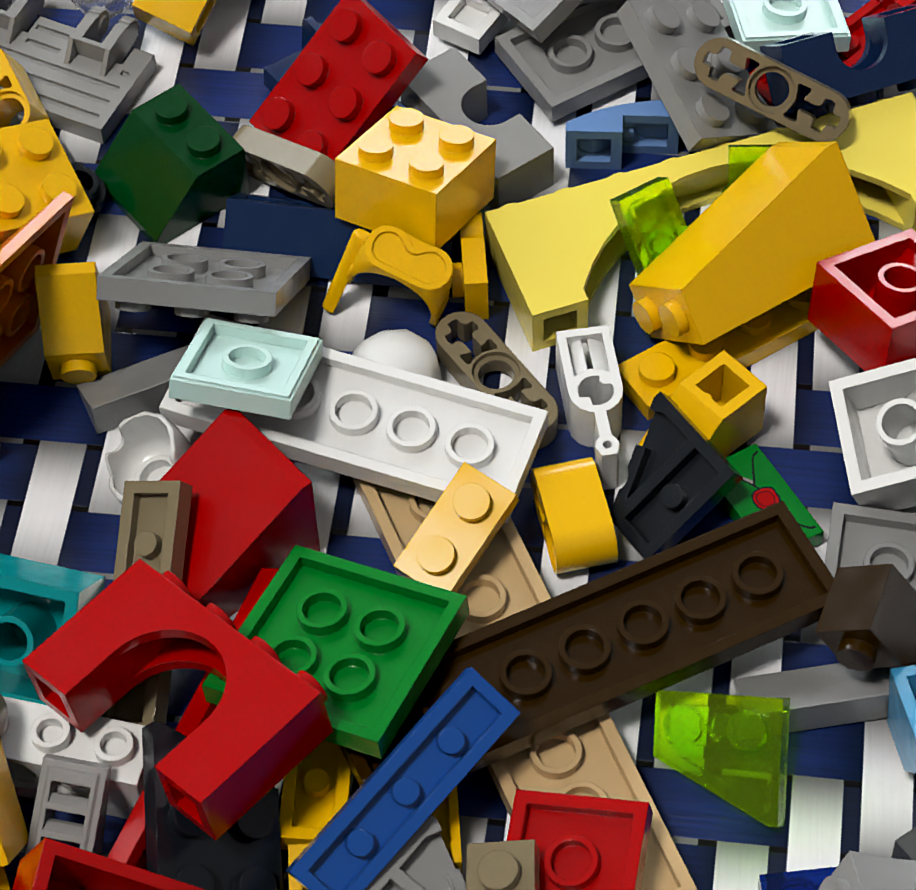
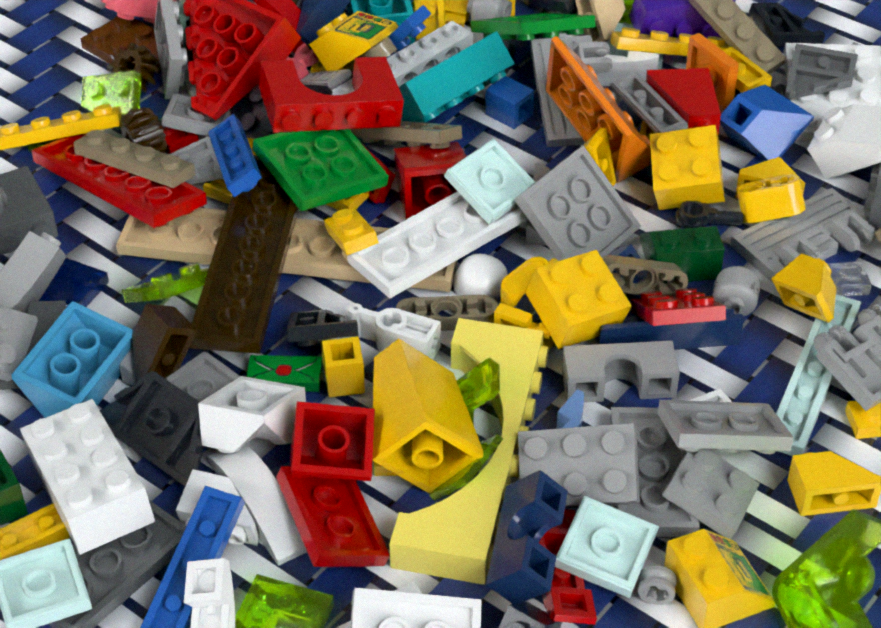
camera: 120 degrees right, 10 degrees down
yellow beam [530,457,618,574] -> none
dark tan beam [694,37,852,142] -> none
none -> light grey head [712,266,760,316]

